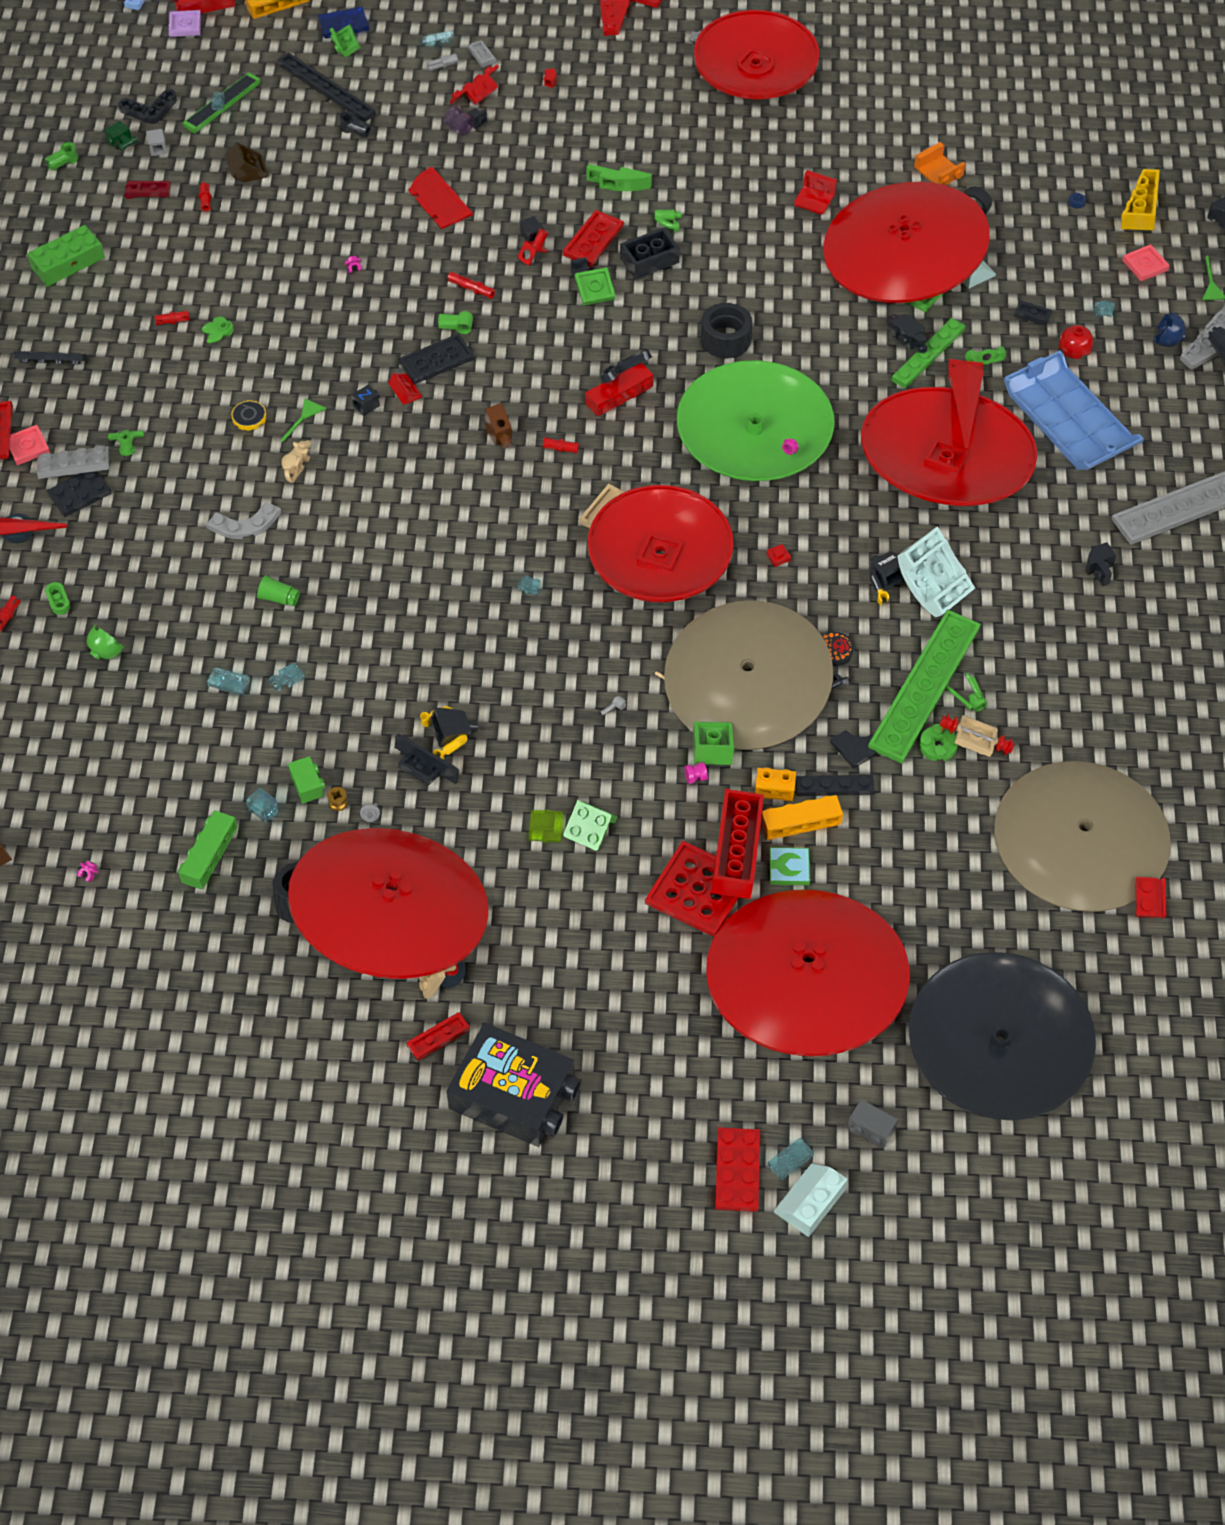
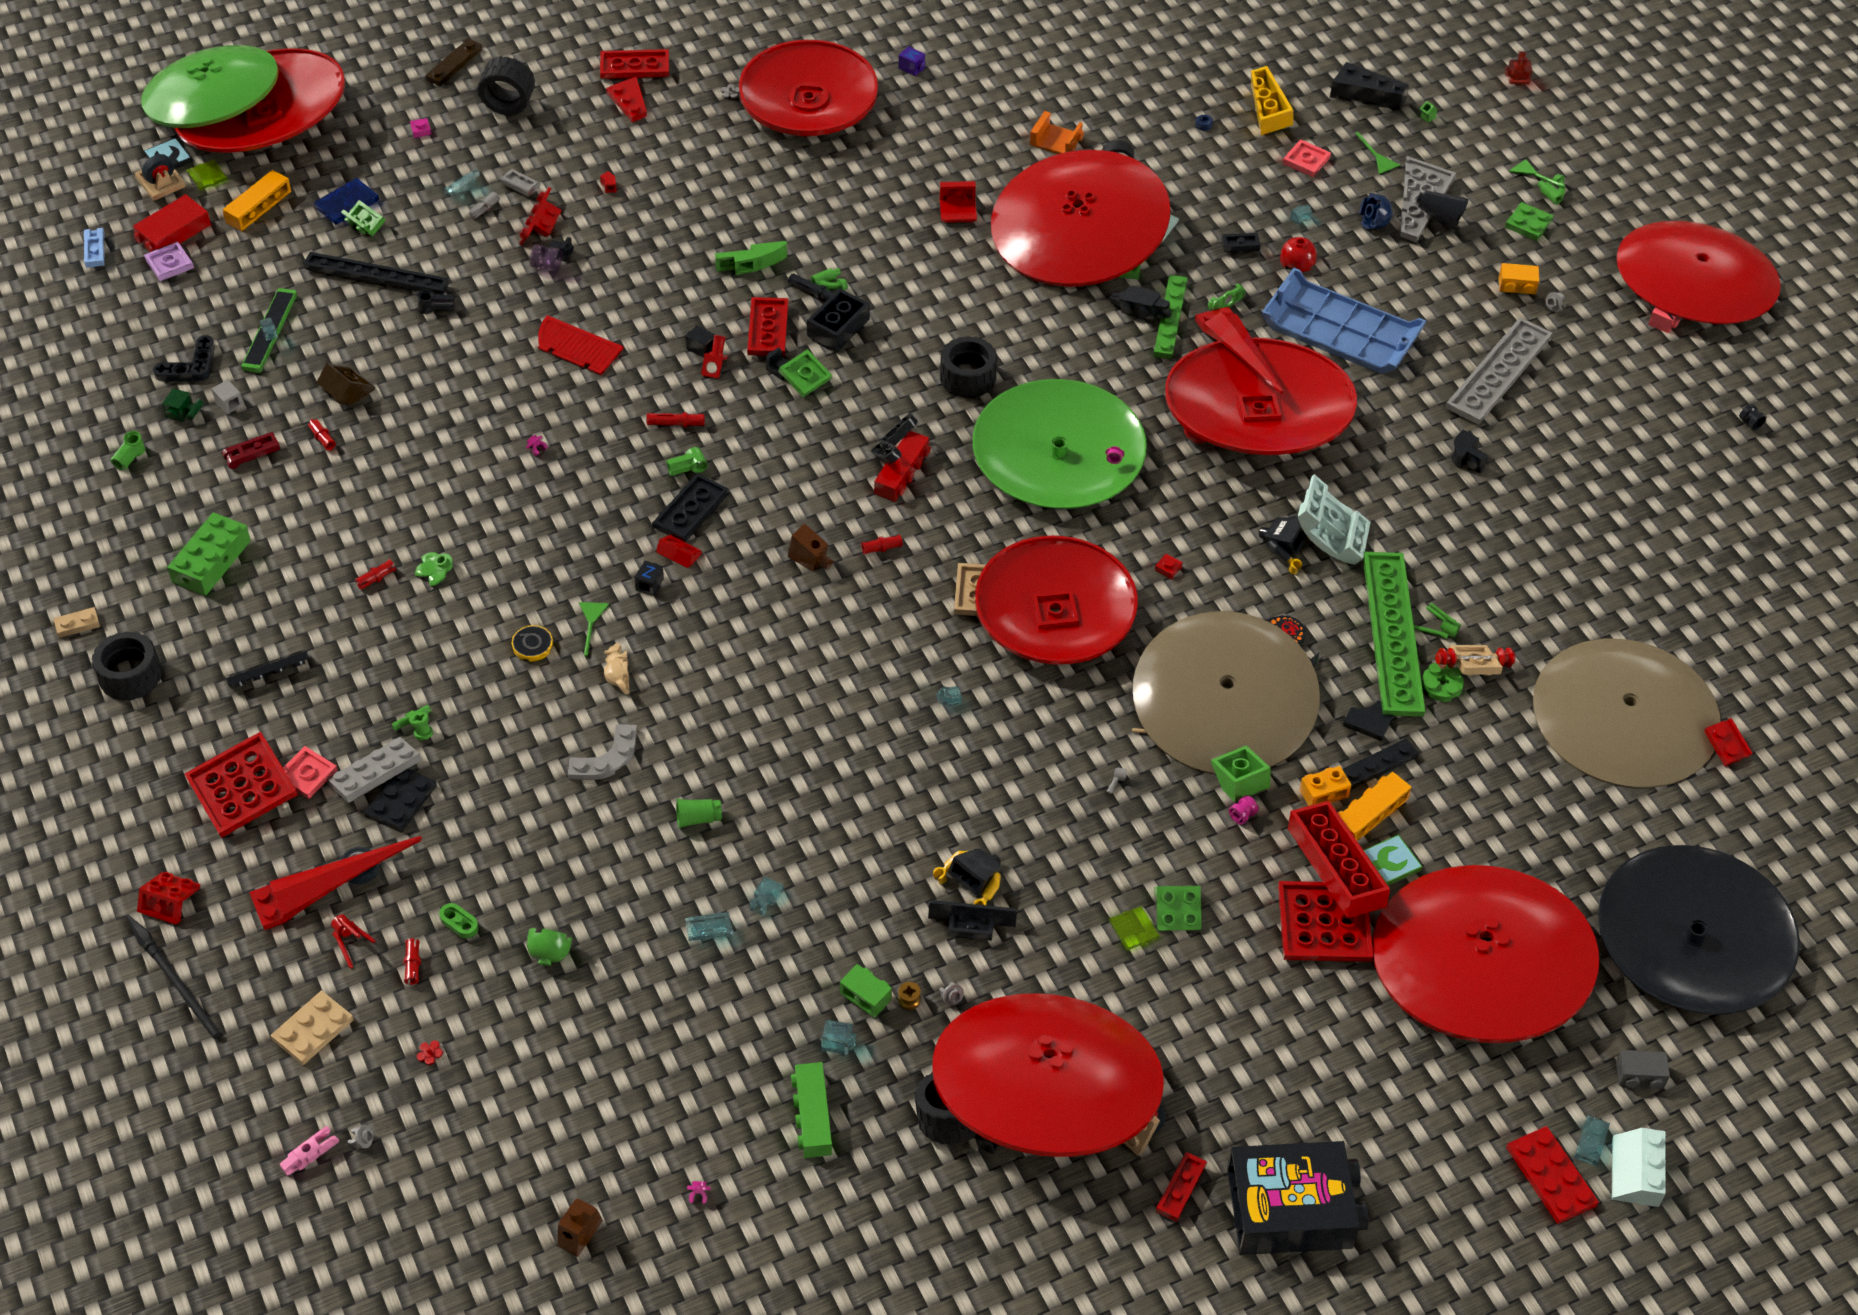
camera: 30 degrees left, 5 degrees down
none -> black pin [788,273,835,301]
none -> dark purple brick [898,46,926,76]

